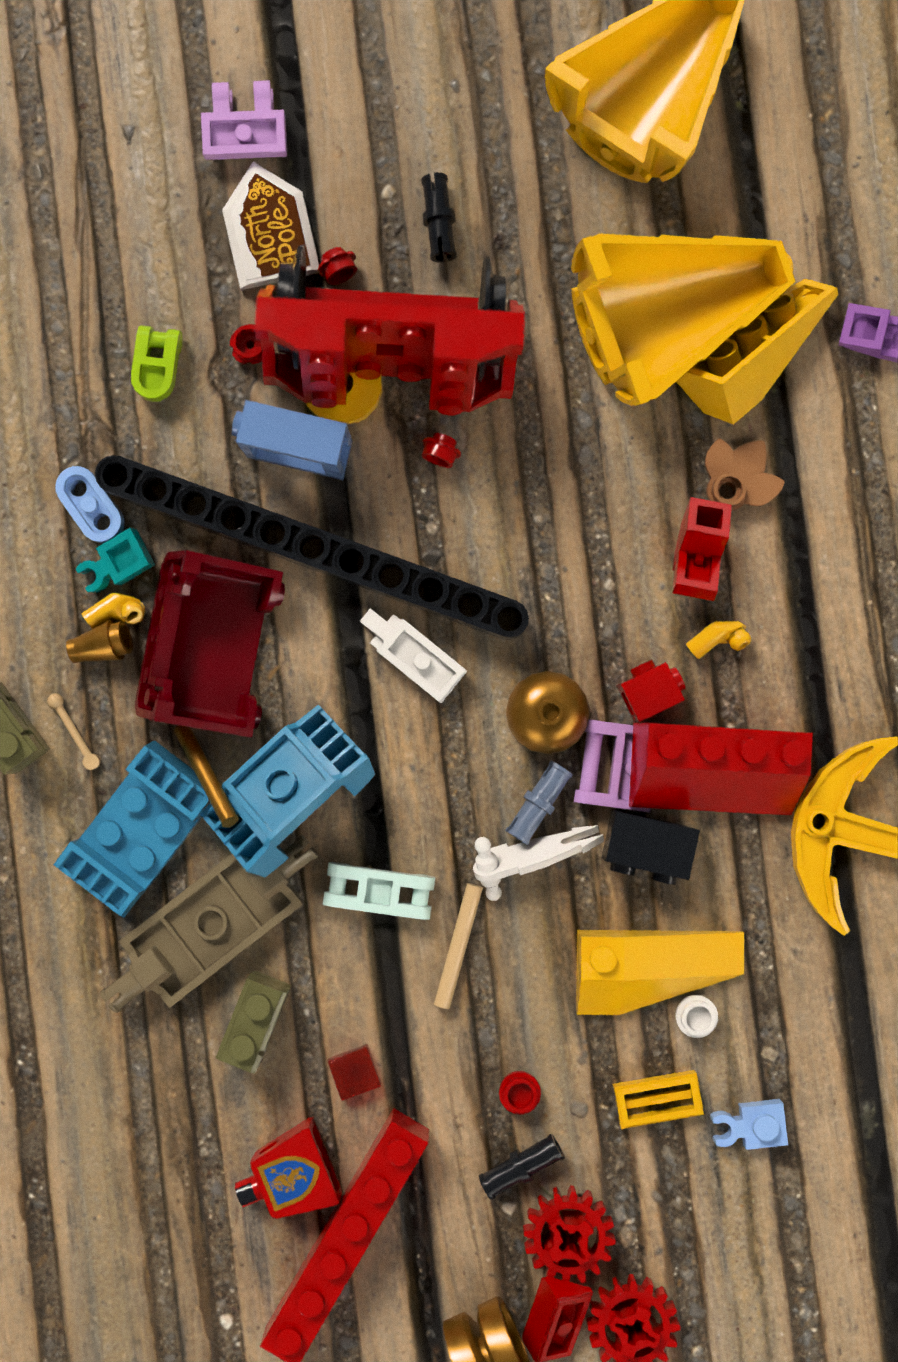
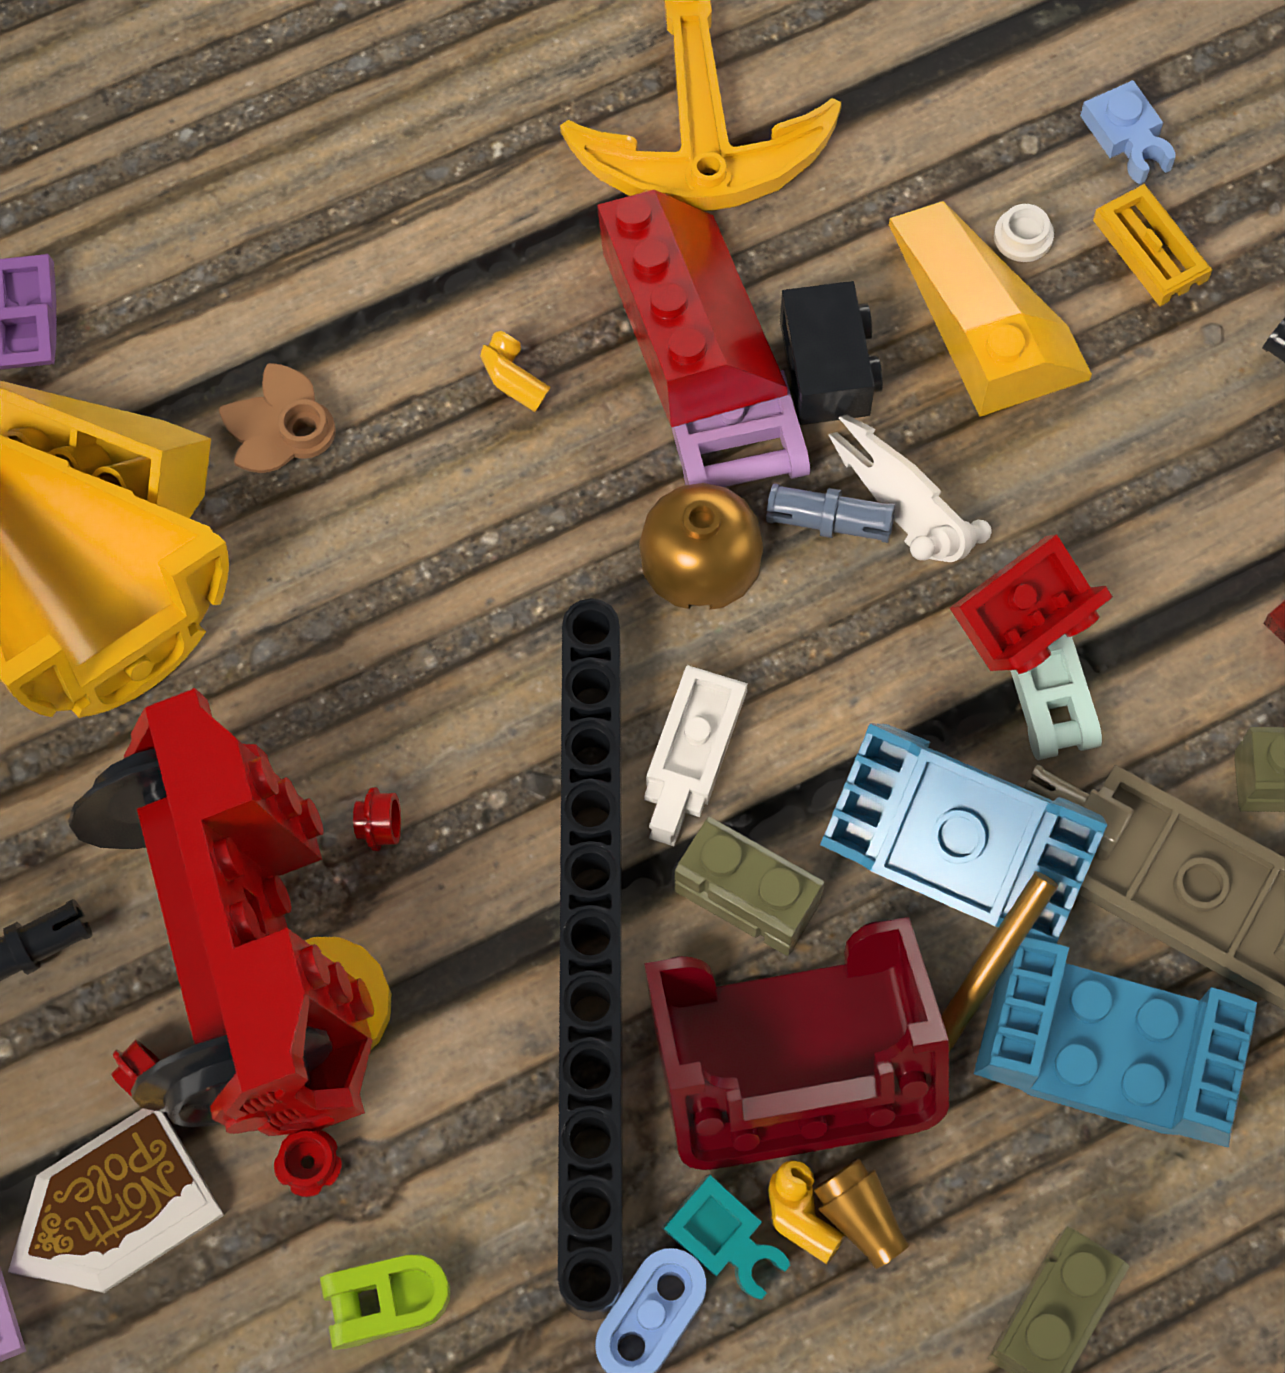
camera: 110 degrees left, 20 degrees down
tan hinge [47,693,101,770] -> none
medium blue window [232,400,353,480] -> none
tan bar [434,883,483,1009] -> none
red plate [499,1071,541,1115] -> none
red brick [616,659,686,723] -> none
red brick [672,497,732,601] -> none
none -> olive brick [675,817,825,956]
none -> red bracket [949,534,1113,674]

